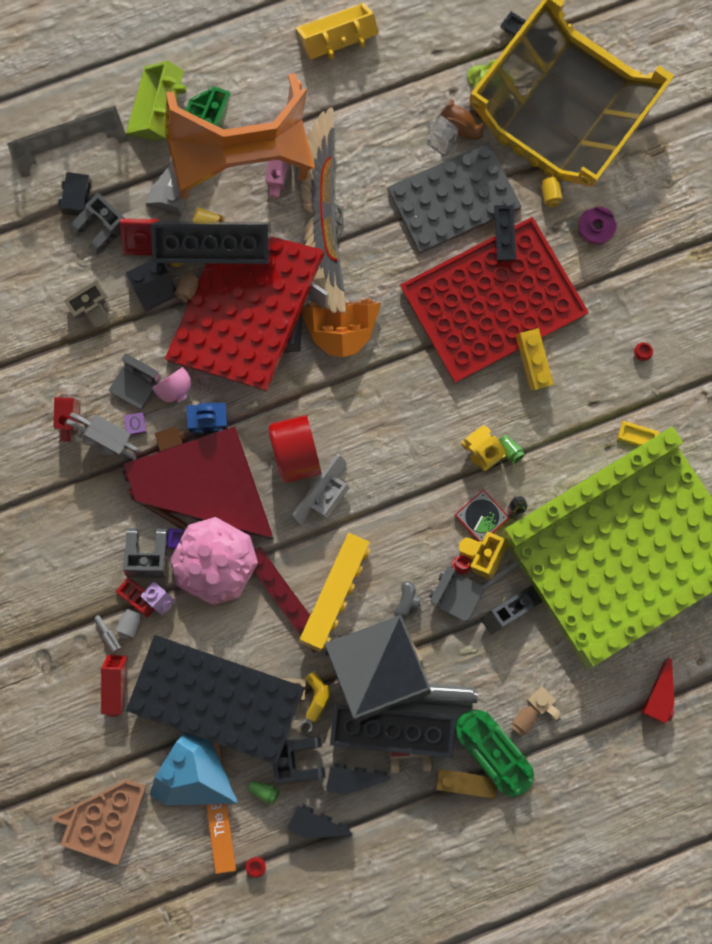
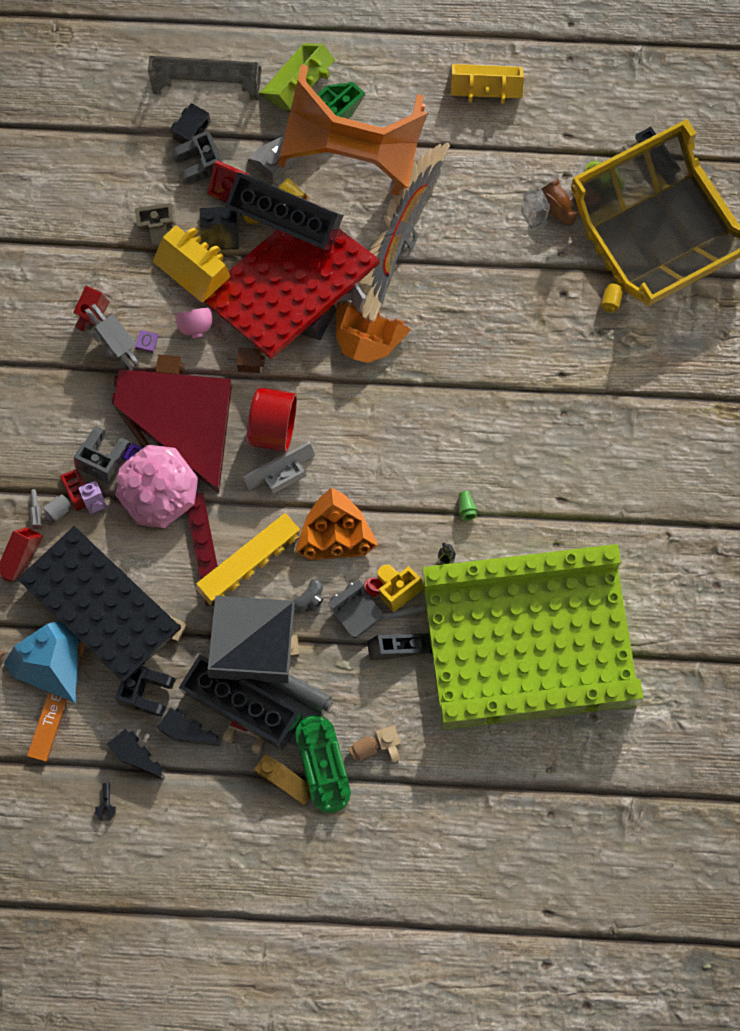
camera: 25 degrees right, 5 degrees down
dark grey bracket [109,353,161,409] -> none
medium nougat brick [174,273,199,303] -> none
blue brick [186,403,228,435] -> none
red plate [246,857,266,878] -> none
bright green cone [248,781,280,805] -> none
bright pink torso [265,160,291,198] -> none
yellow arm [300,671,331,732] -> none
dark grey plate [387,142,522,254] -> none
red plate [400,216,589,384] -> none
tile [454,489,510,542] -> none
yellow brick [461,425,506,471] -> none
black plate [494,205,517,262] -> none
yellow brick [515,328,554,390] -> none
magenta plate [578,206,617,245] -> none
yellow tile [617,421,660,446] -> none
red plate [634,342,653,361] -> none
red slope [641,658,675,724] -> none
none -> black bar [95,782,116,821]
none -> yellow piece [153,225,230,302]
none -> reddish brown brick [237,347,265,373]
none -> orange brick [296,488,378,560]

